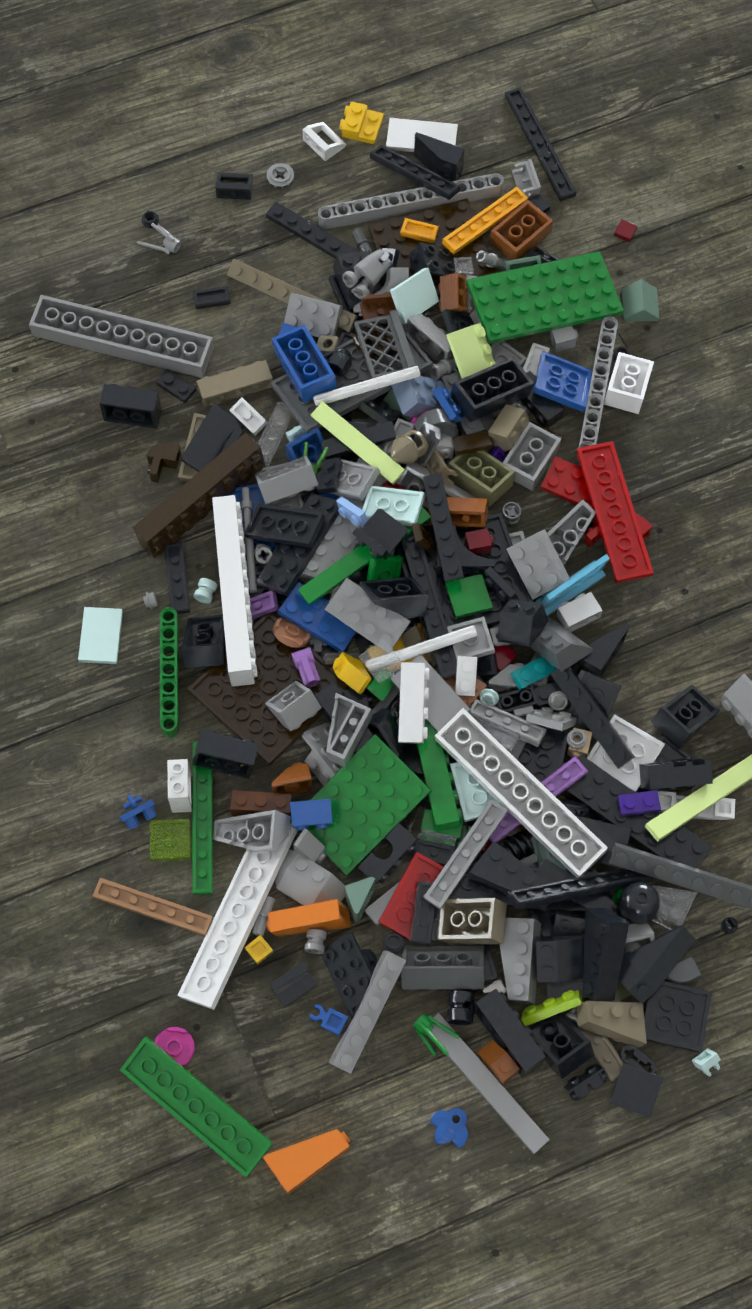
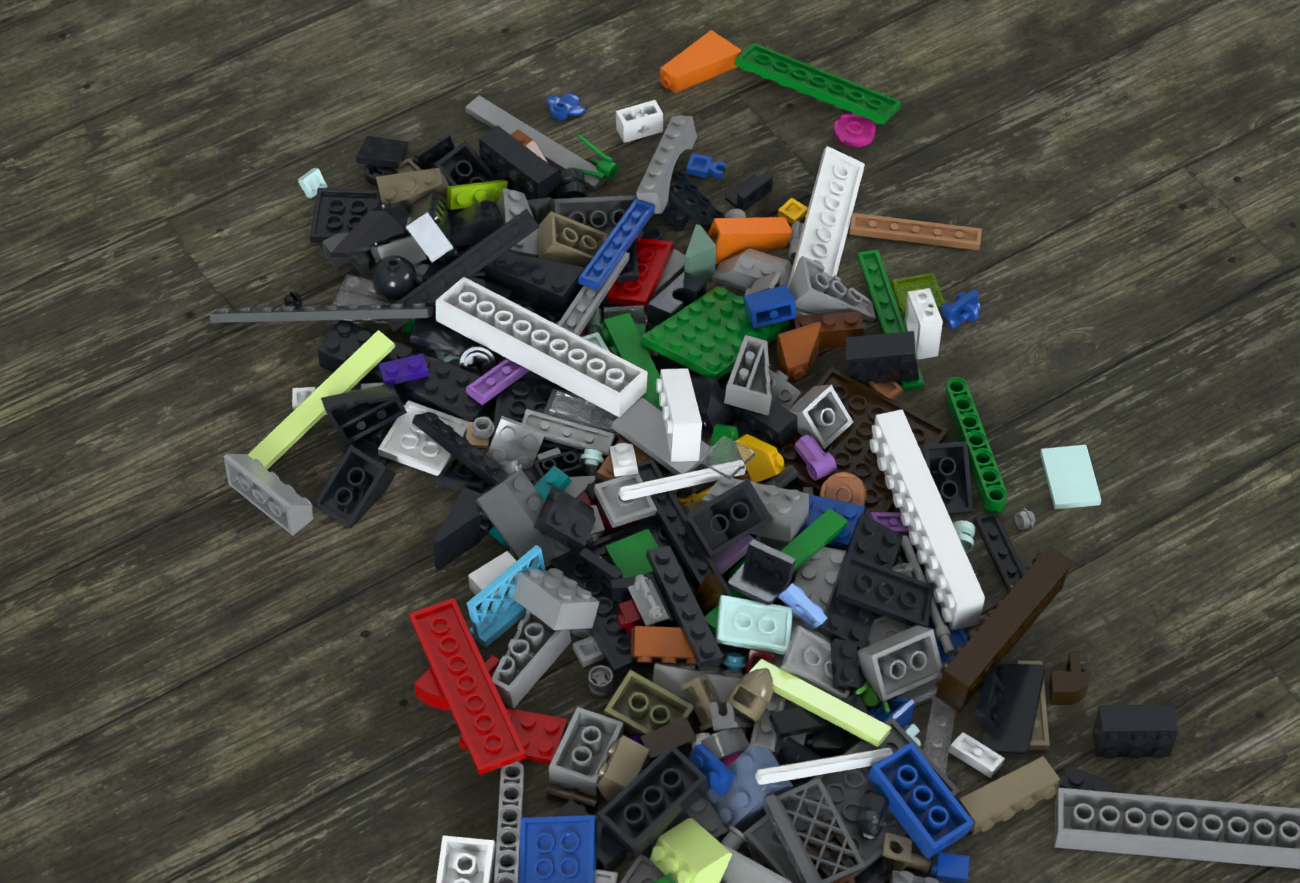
camera: 170 degrees right, 15 degrees down
none -> blue tile [578,199,655,291]
none -> white brick [616,100,663,143]
none -> light grey hinge [628,574,669,626]

